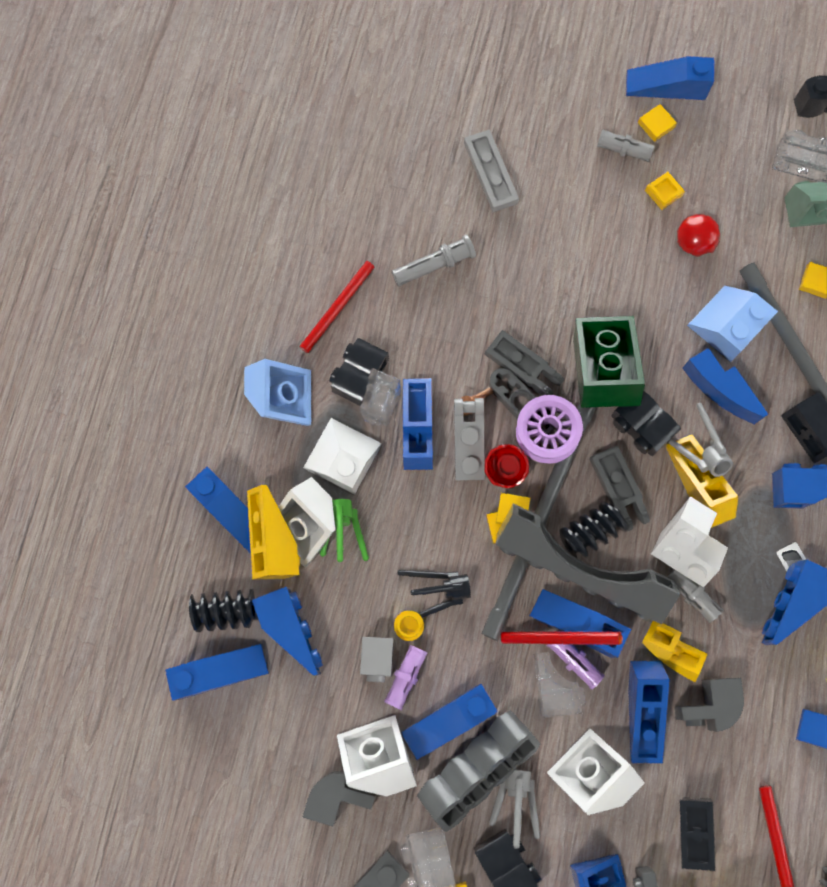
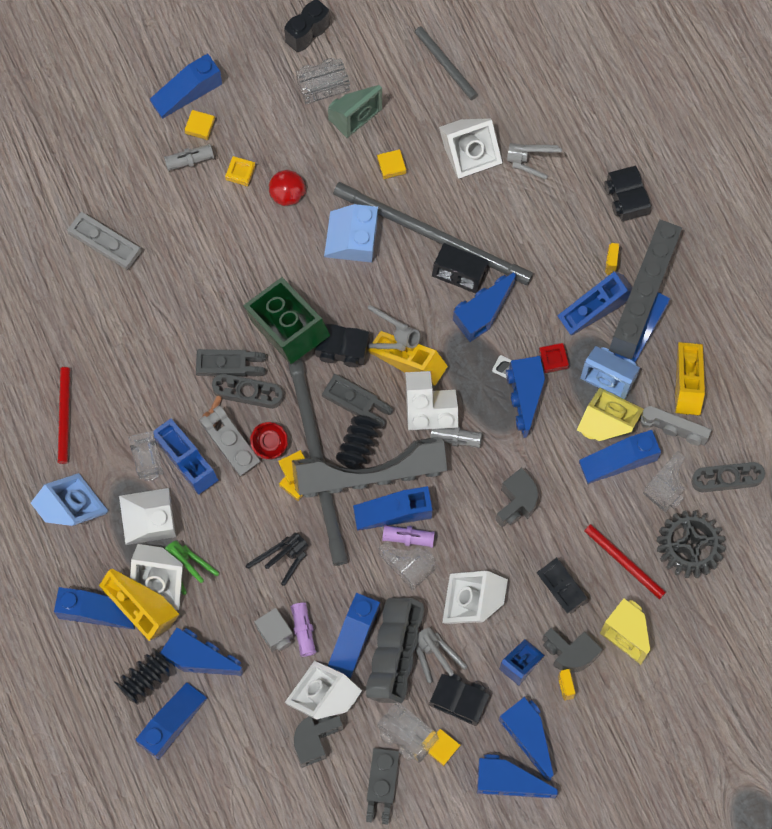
camera: 40 degrees left, 5 degrees down
black brick [329,338,389,407] -> none
light grey pin [391,234,476,287] -> none
yellow plate [394,610,424,641] -> none
red bar [501,631,622,645] -> none
lavender wheel [516,395,583,464] -> none
blue slope [628,661,670,764] -> none
yellow slope [642,621,708,682] -> none
blue slope [682,348,768,424] -> none

